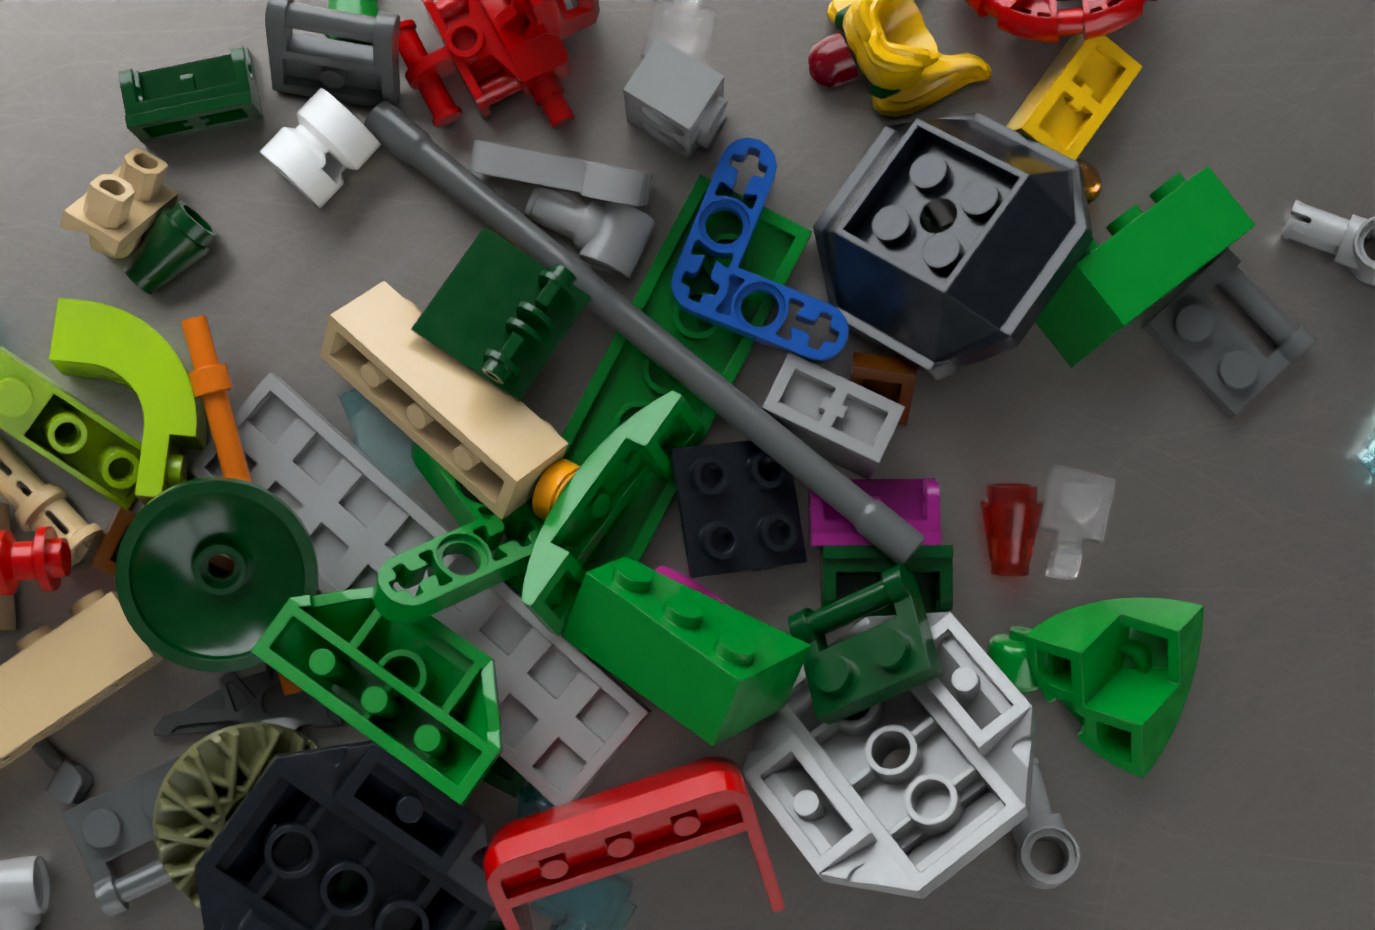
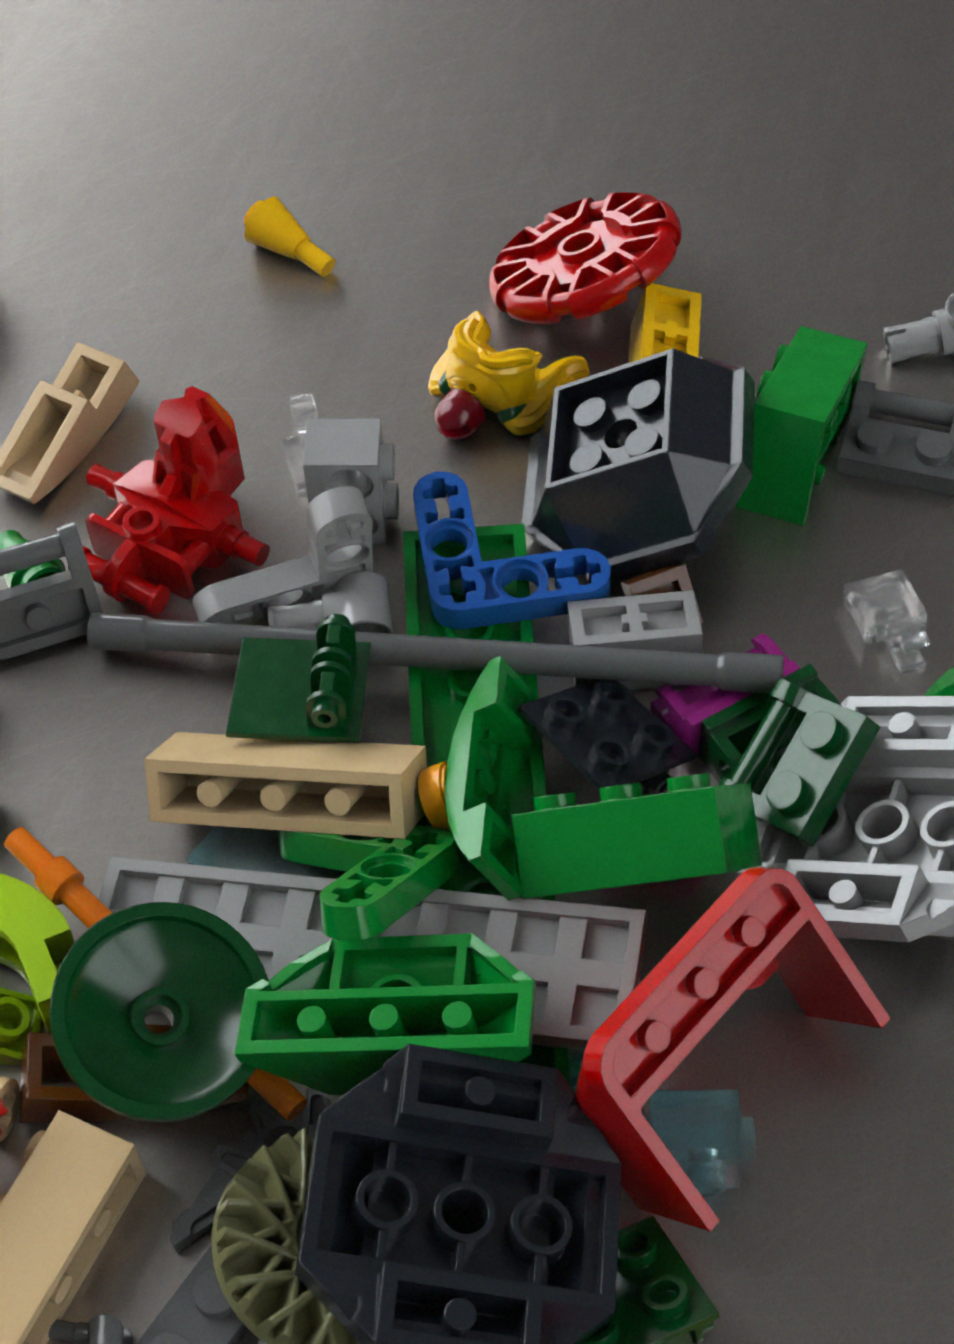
camera: 30 degrees left, 30 degrees down
white wheel [259,88,381,209] -> none
clear red cone [980,483,1044,576] -> none

